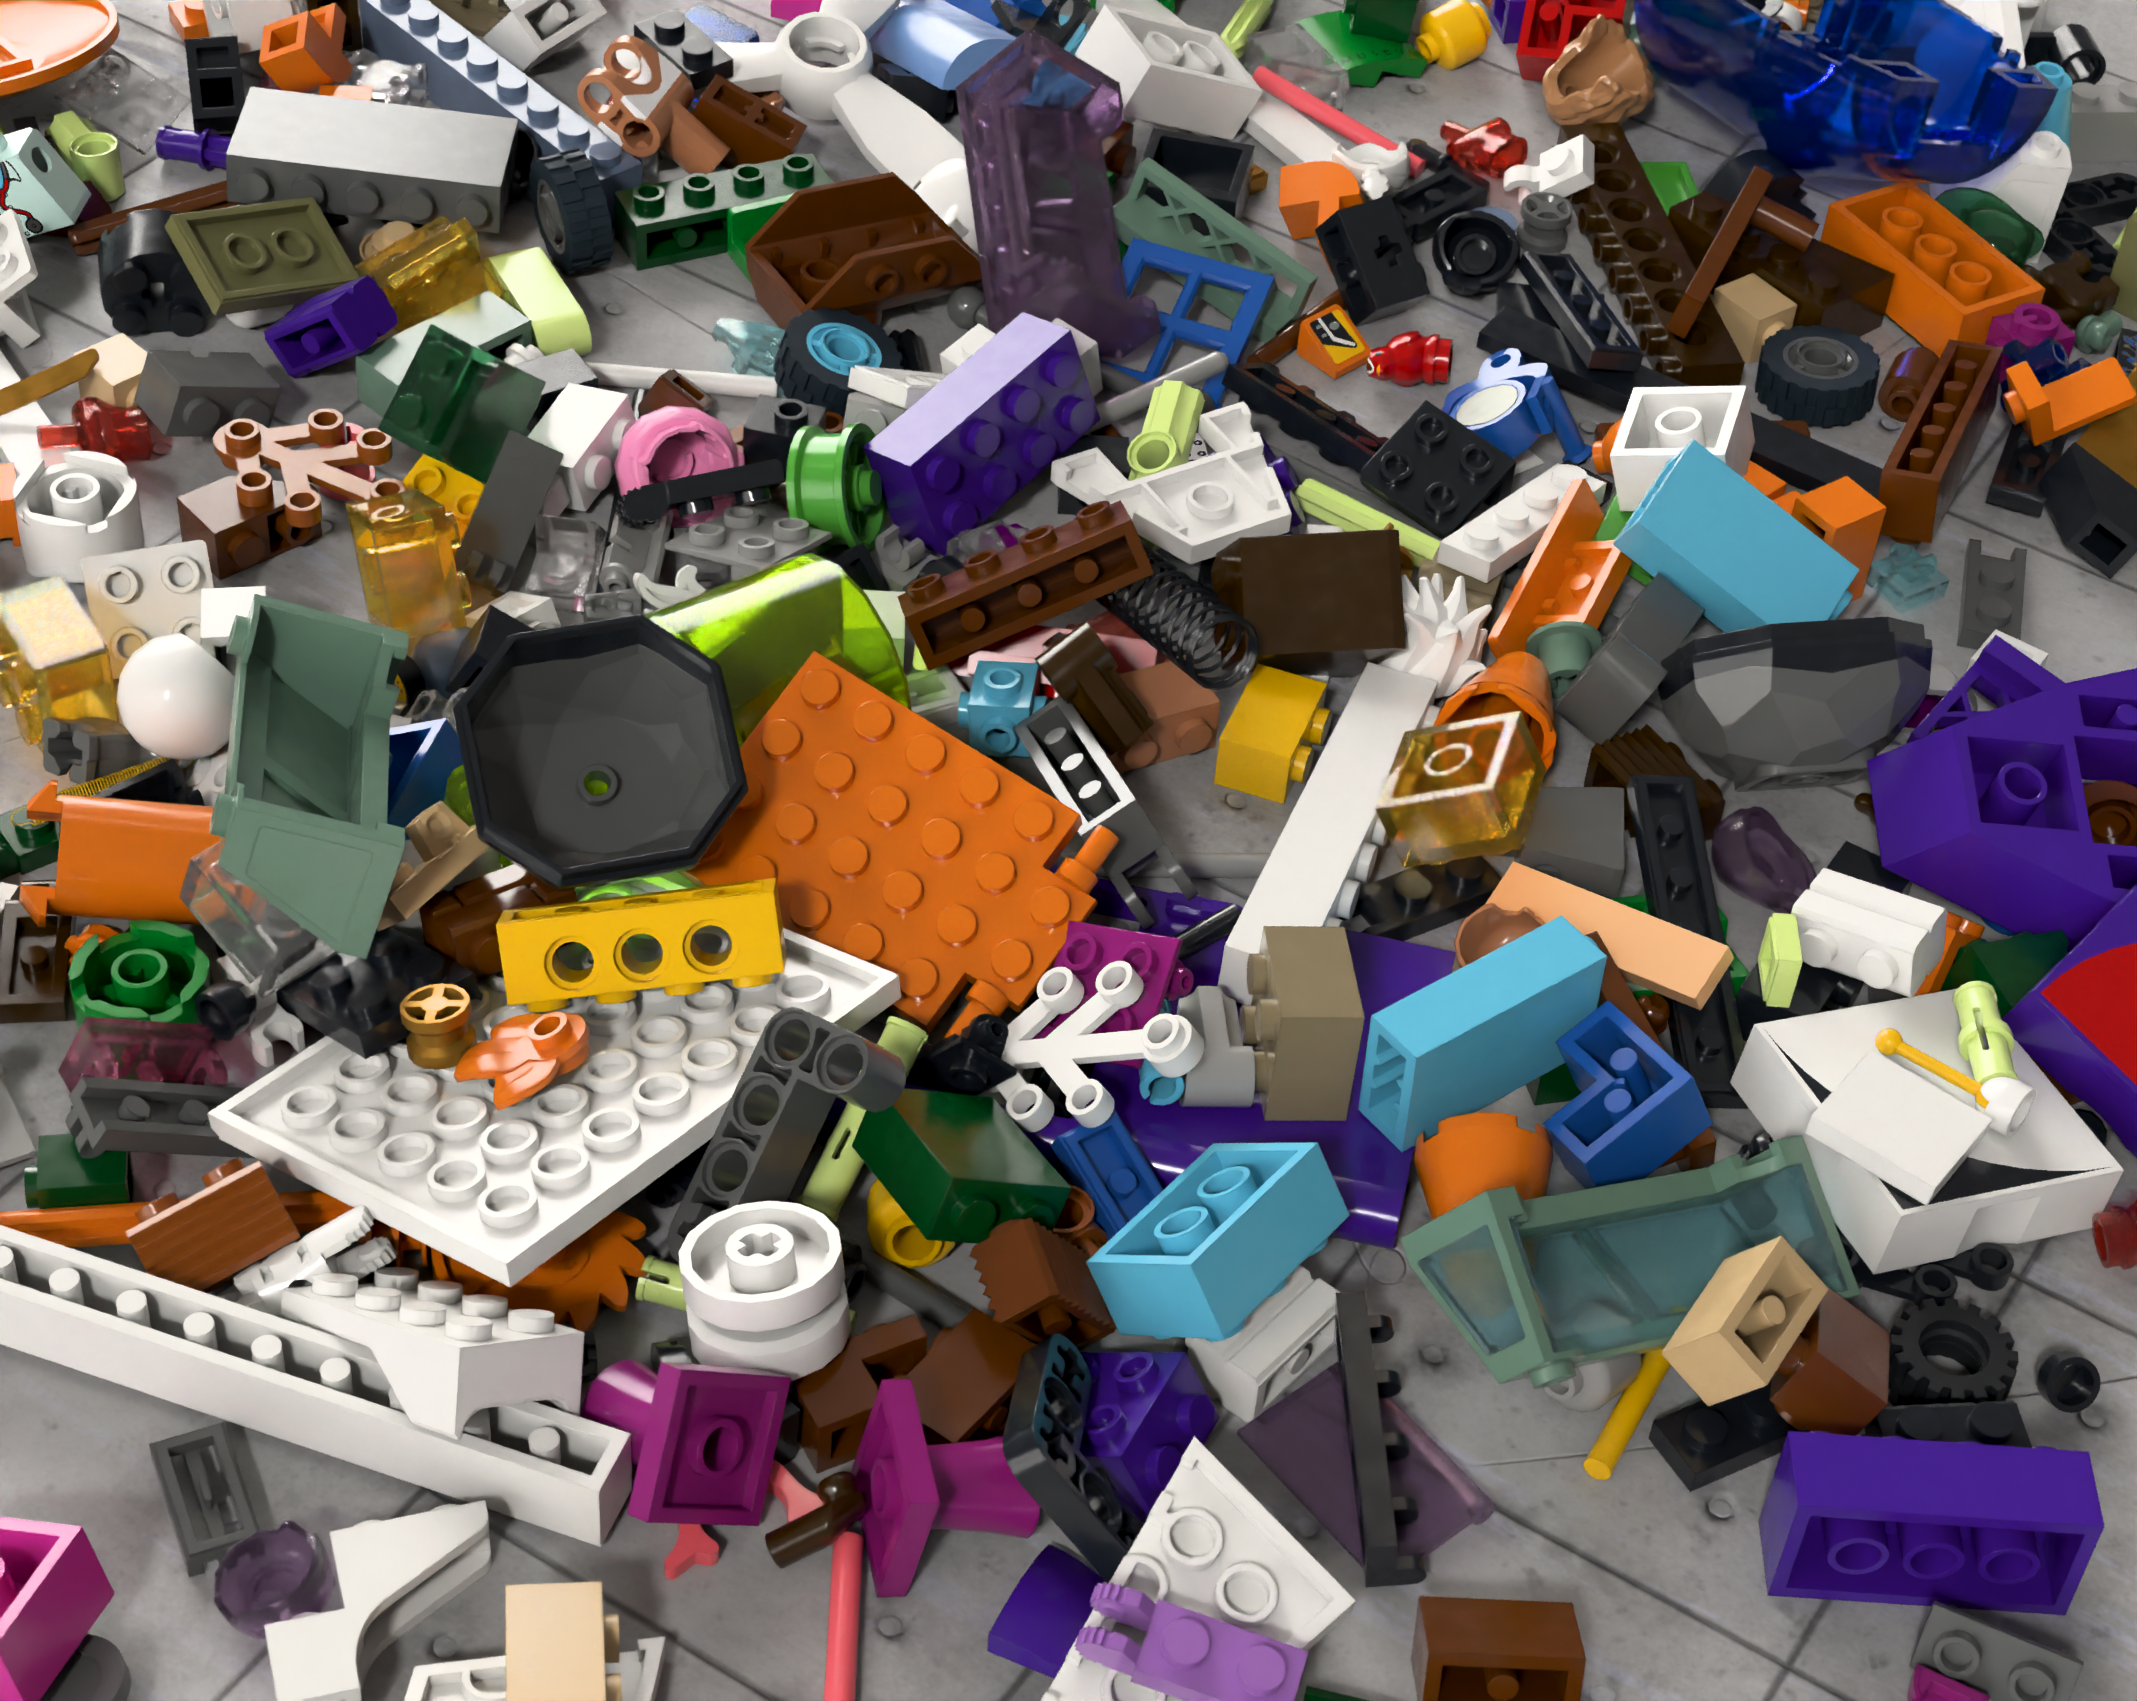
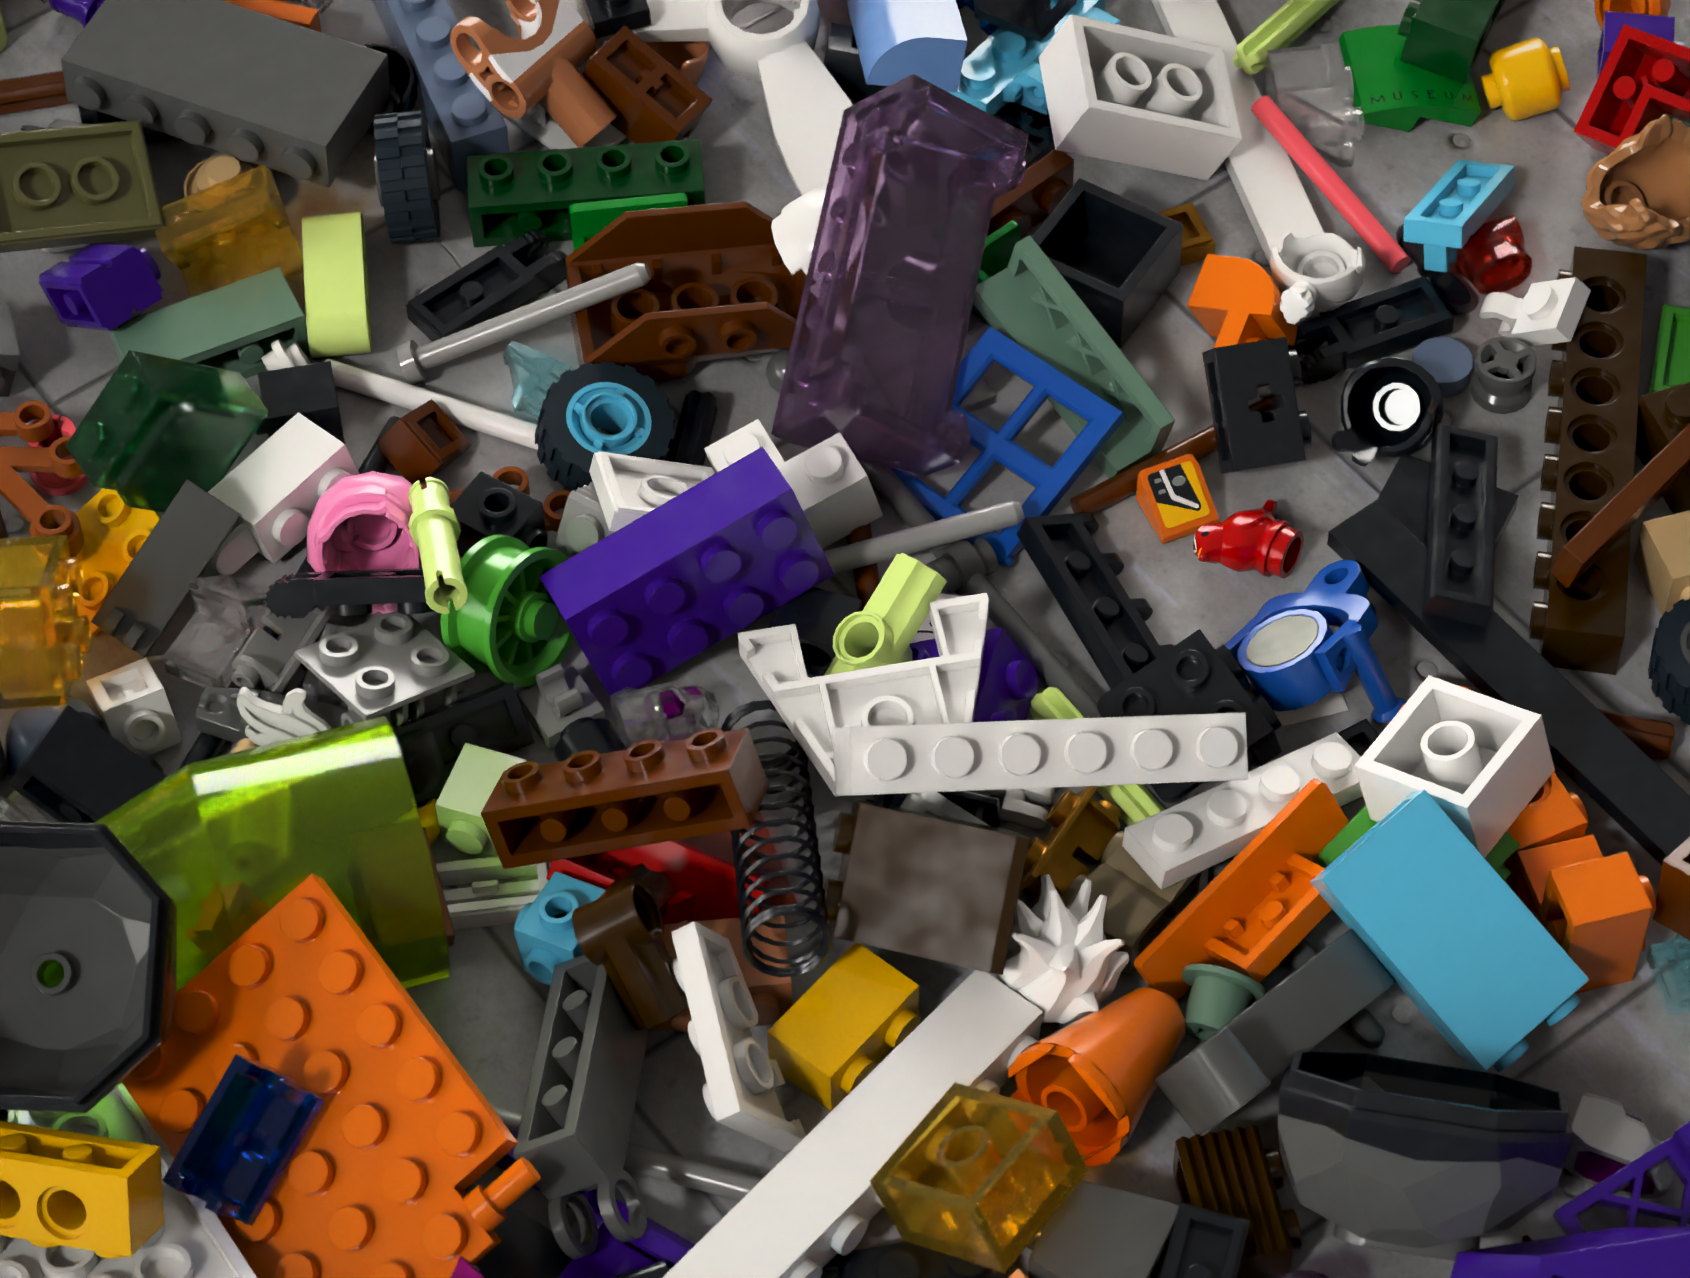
camera: 25 degrees right, 10 degrees up
none -> clear blue hinge [162,1054,325,1226]
none -> light grey bar [396,262,651,385]
none -> black hinge [406,229,567,342]
none -> yellowish green pin [408,477,468,614]
none -> white wing [671,921,806,1152]
none -> white brick [833,712,1248,795]
none -> medium azure hinge [1403,159,1515,272]

